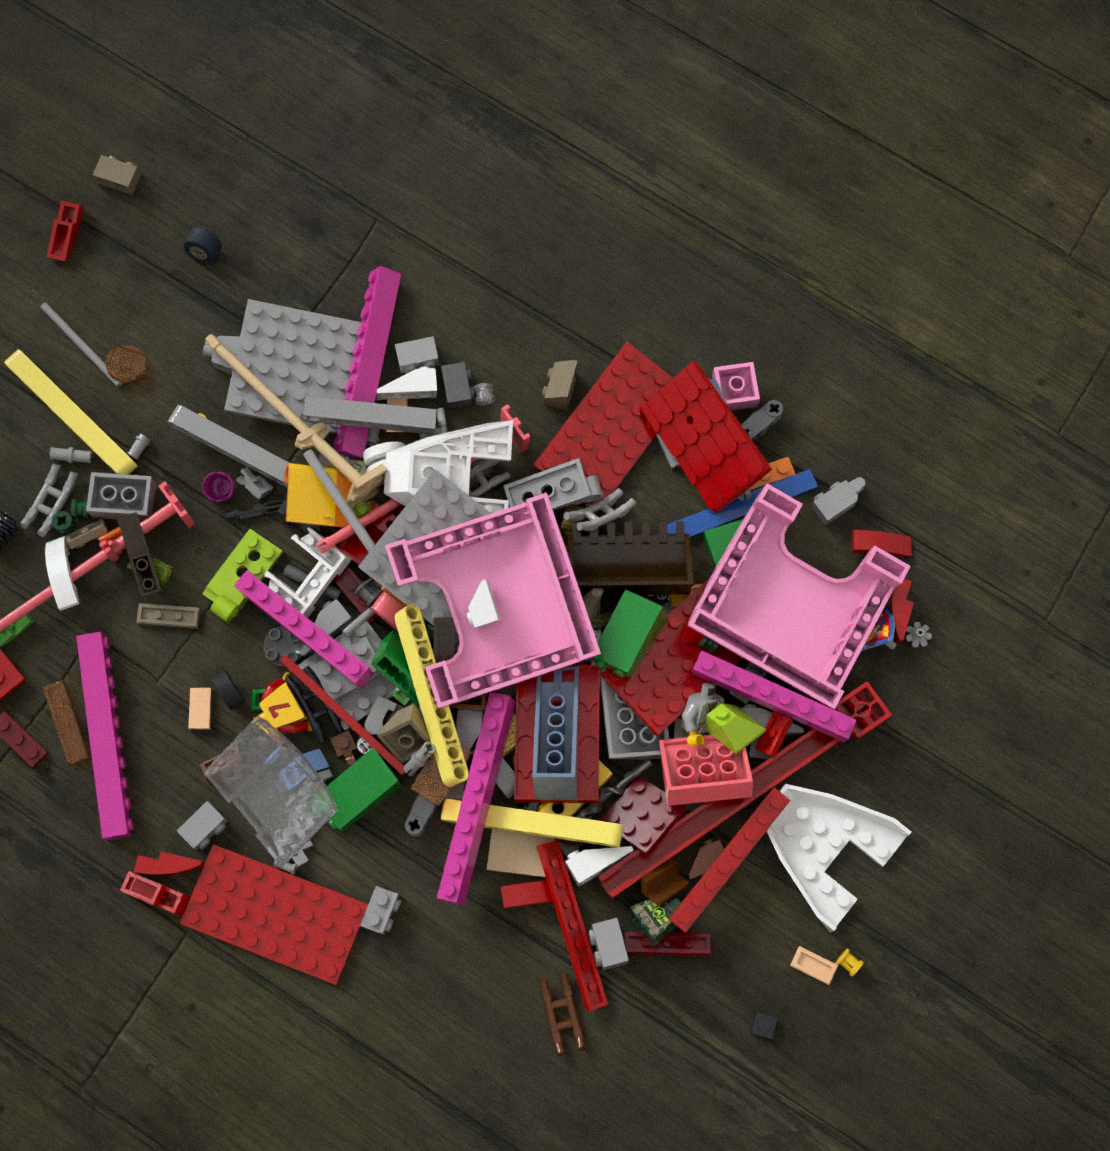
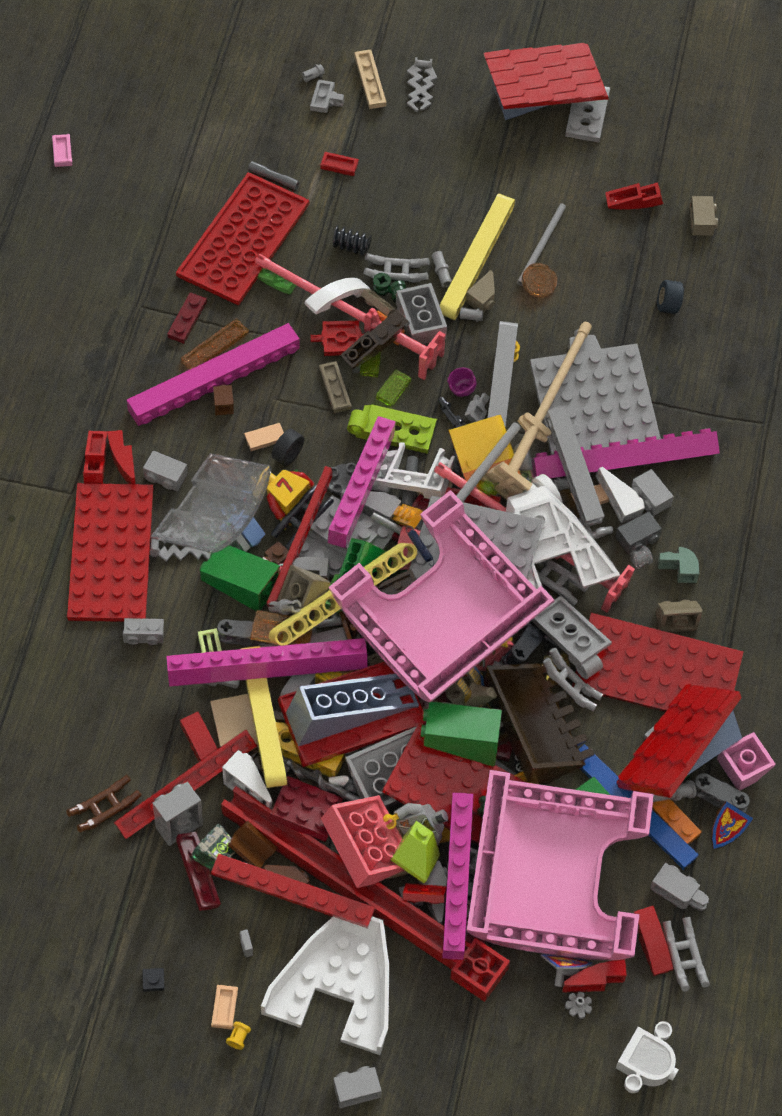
camera: 65 degrees right, 15 degrees down
white slope [467,580,501,628] -> none
none -> yellowish green tile [198,628,222,653]
none -> reddish brown brick [213,385,234,415]
none -> light grey tile [240,930,253,958]
none -> red plate [310,320,365,356]
none -> arm [329,775,357,794]
none -> light grey brick [333,1066,382,1108]
none -> clear neon green tile [376,369,411,407]
none -> light orange plate [392,504,423,529]
none -> dark blue piece [406,526,434,567]
none -> dark tan slope [466,270,495,313]
none -> white piece [616,1021,678,1093]
none -> sand green brick [658,547,699,583]
none -> light grey piece [662,917,710,991]
none -> shield [711,801,753,849]

